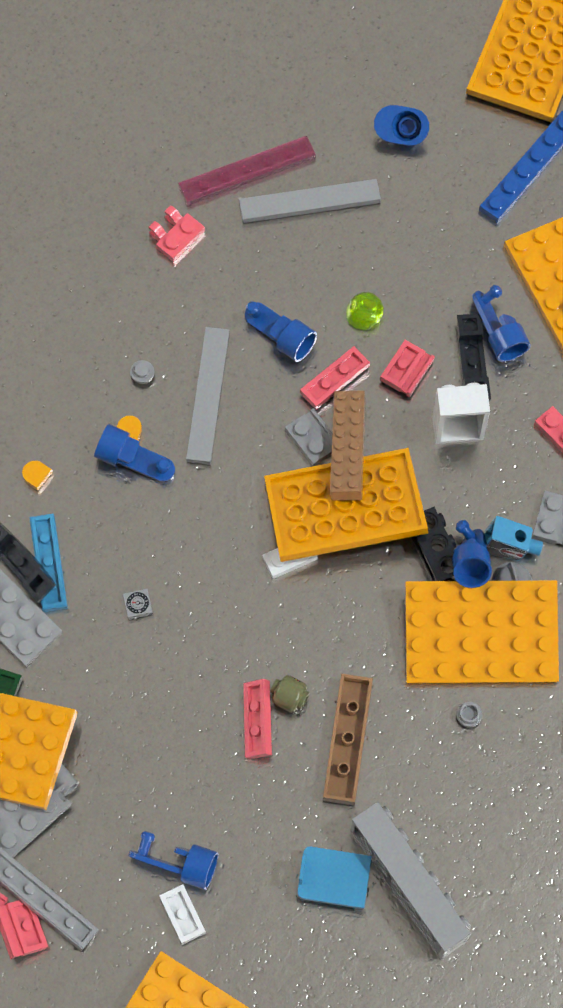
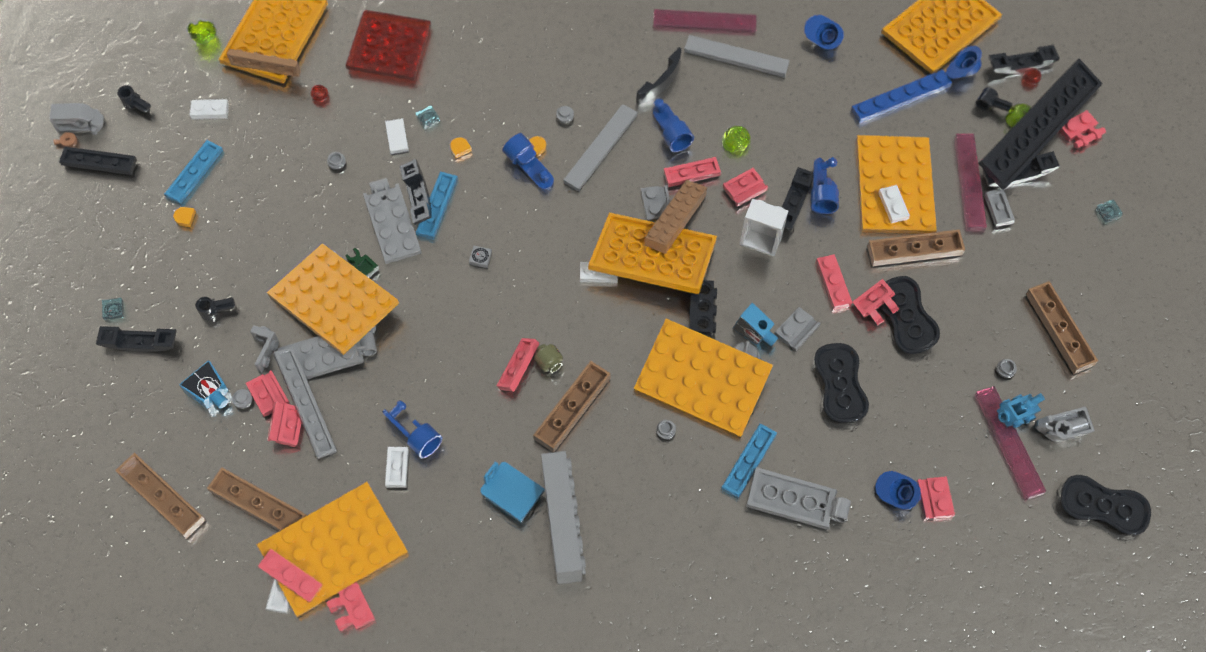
camera: 25 degrees right, 5 degrees down
coral plate [148,205,205,263] -> none
blue piece [452,520,492,588] -> none
none -> black slope [636,47,682,104]

